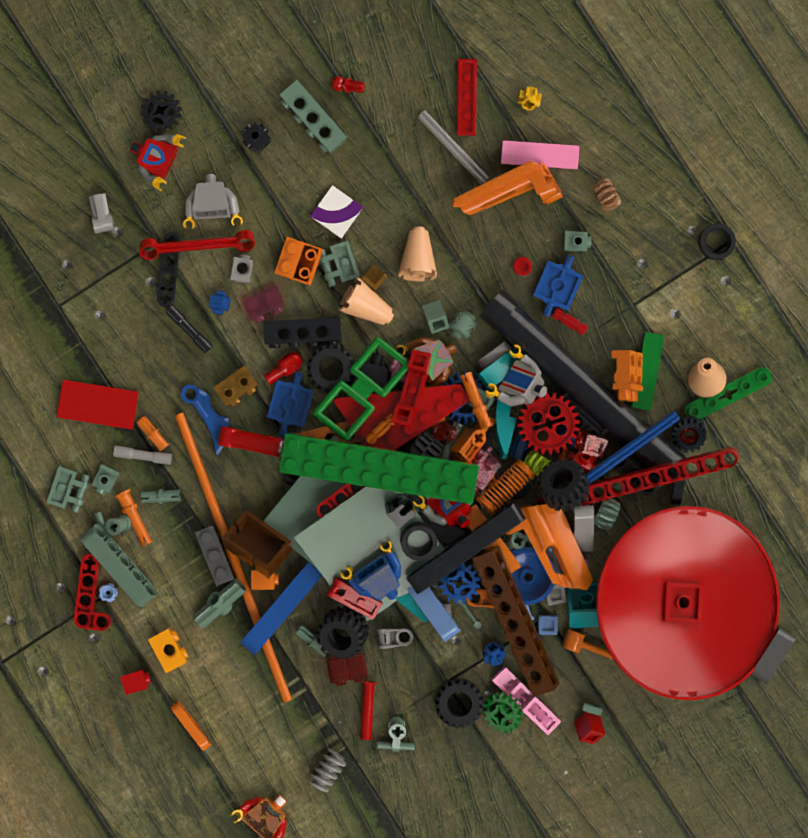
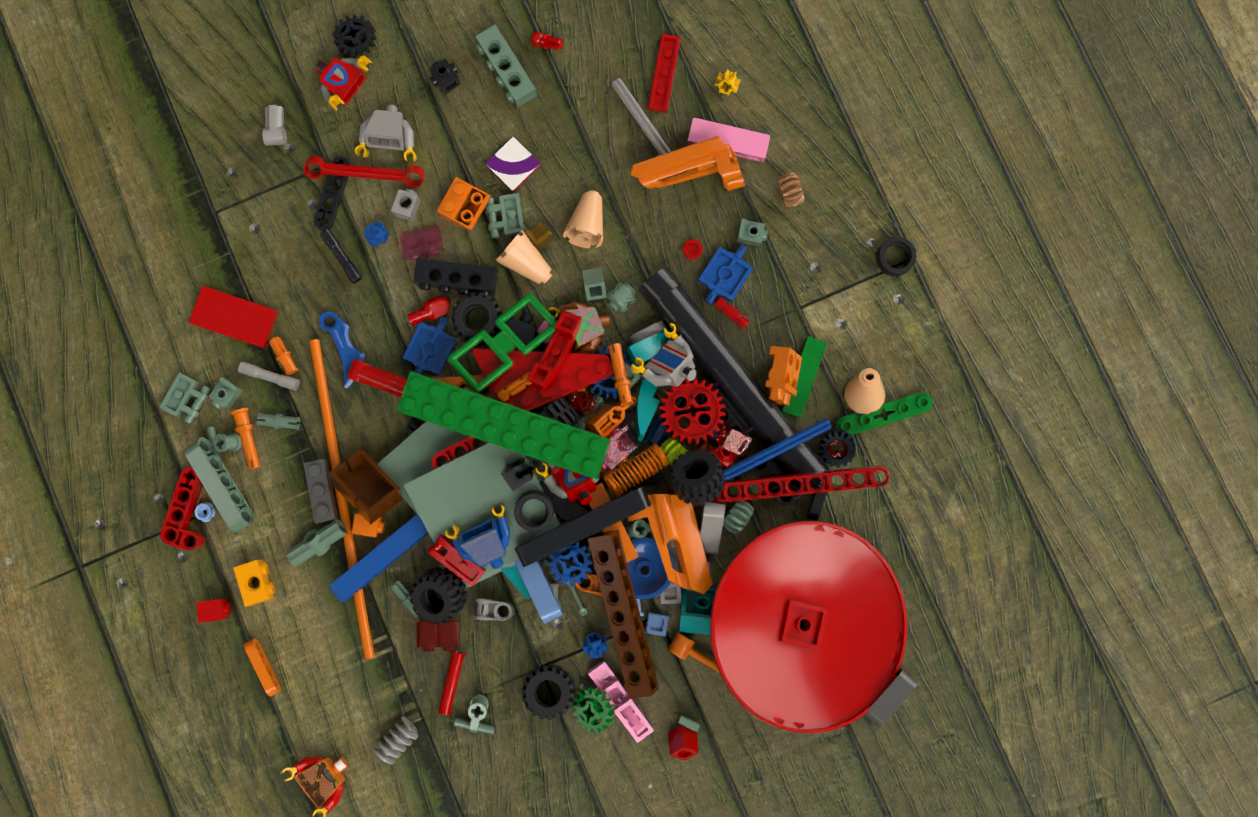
camera: 10 degrees right, 5 degrees down
pearl gold brick [213,366,258,408] -> none

